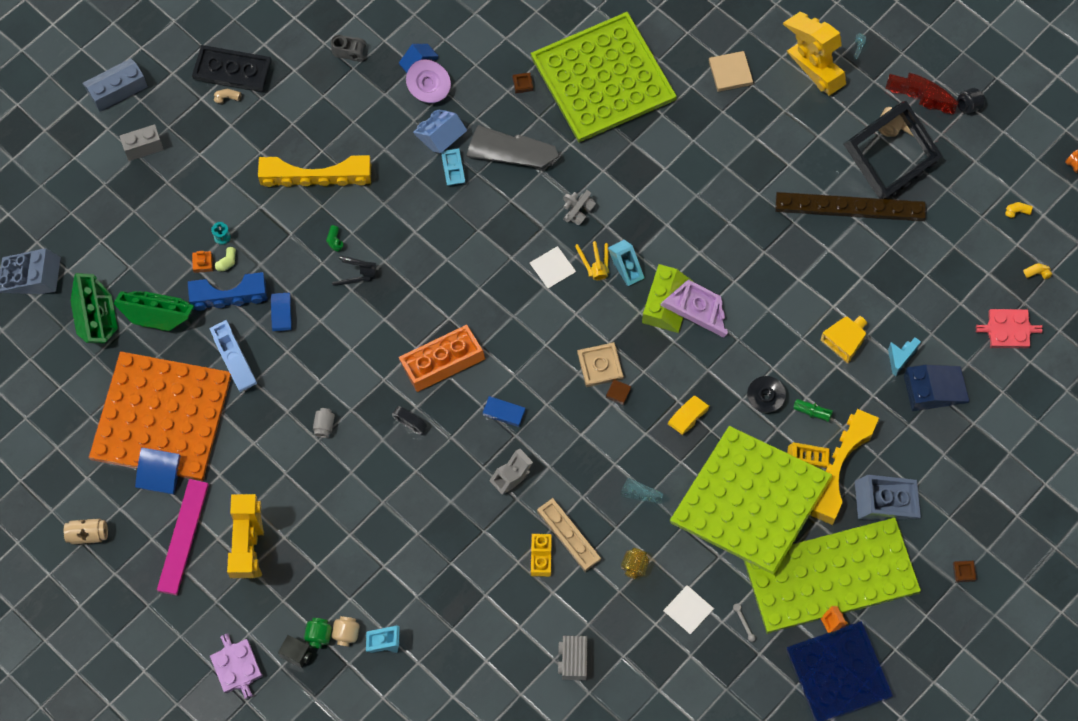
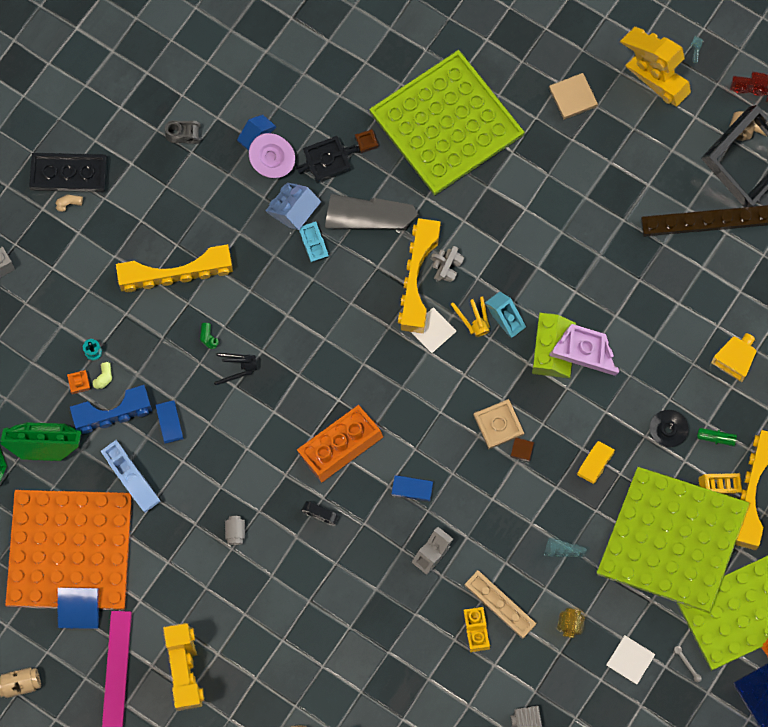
camera: 10 degrees left, 5 degrees up
none -> black plate [296,136,358,183]
none -> yellow arch [398,218,441,334]

